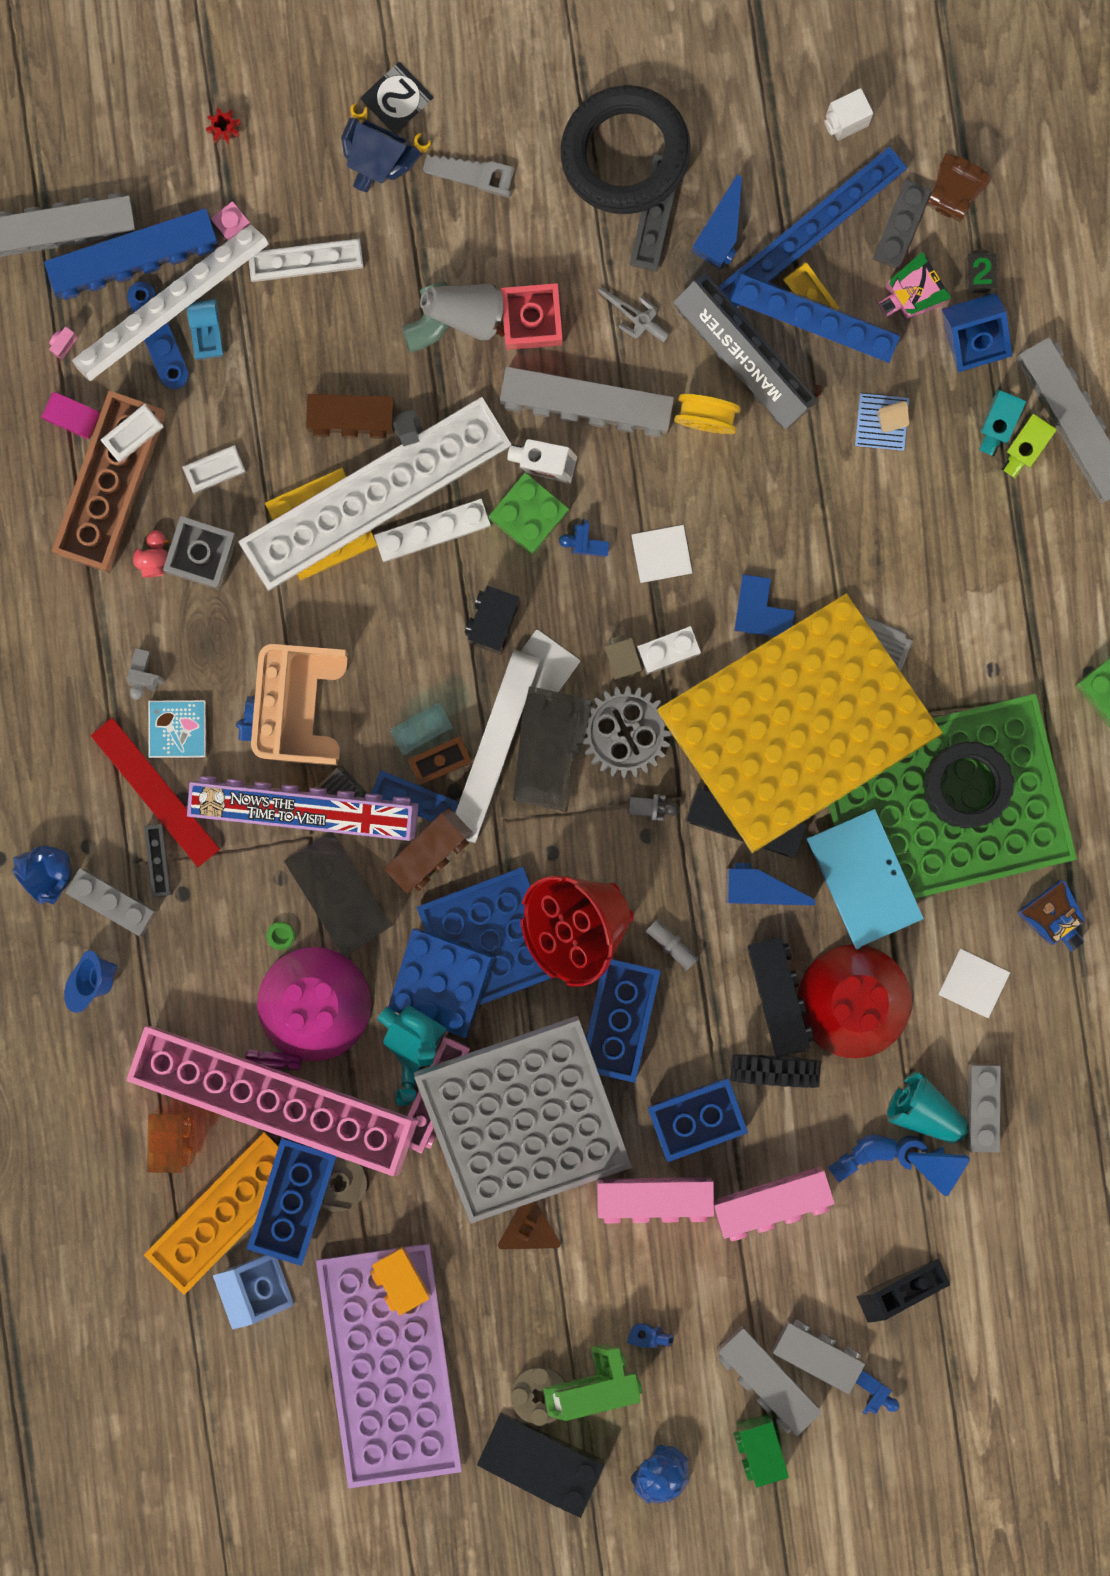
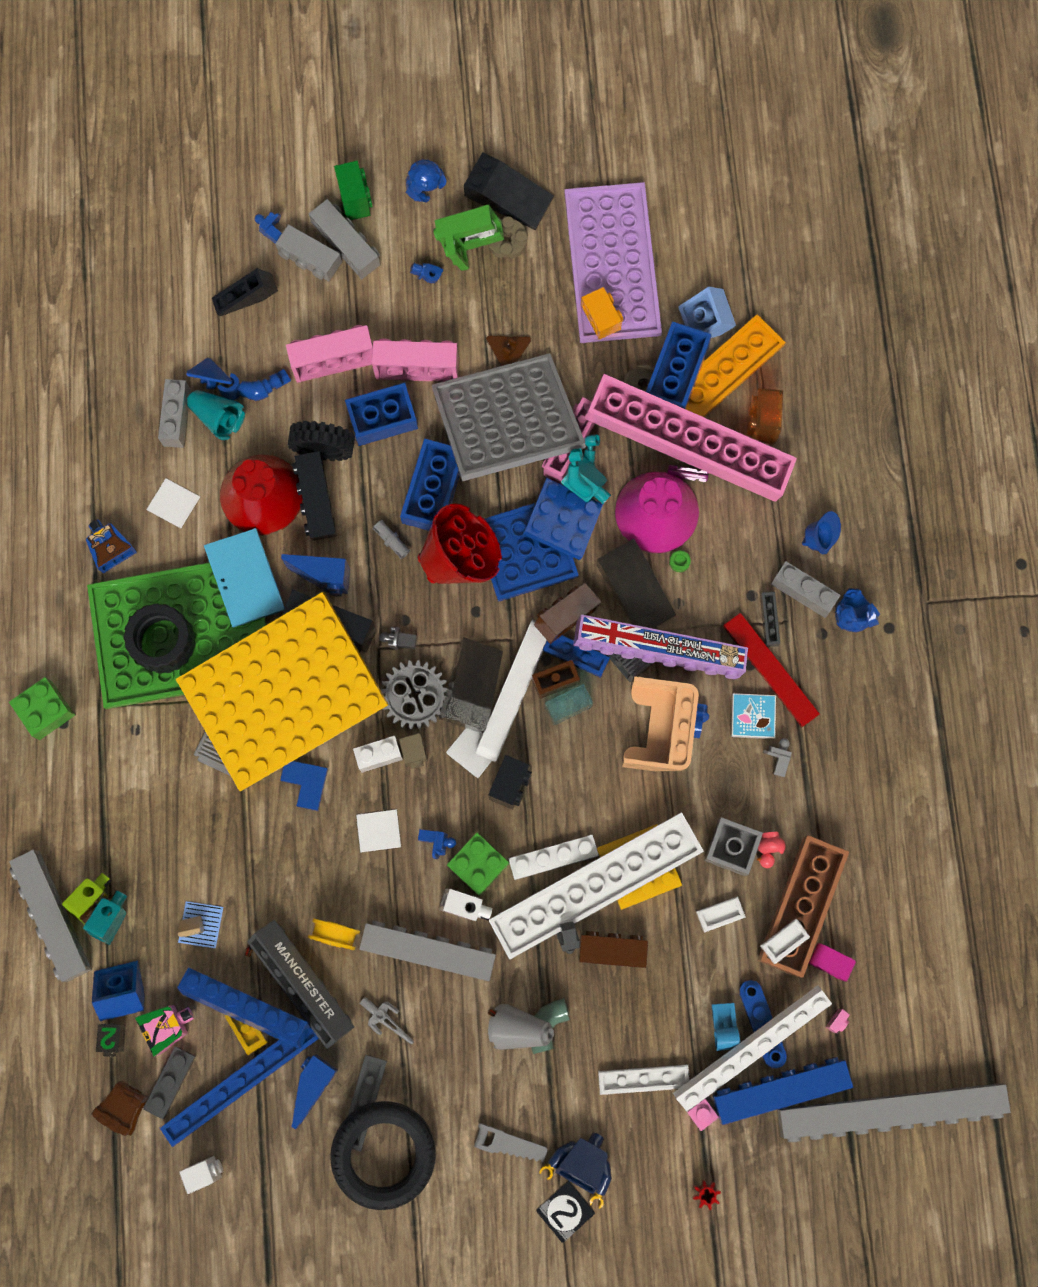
camera: 175 degrees left, 10 degrees down
coral brick [501,283,562,350] -> none

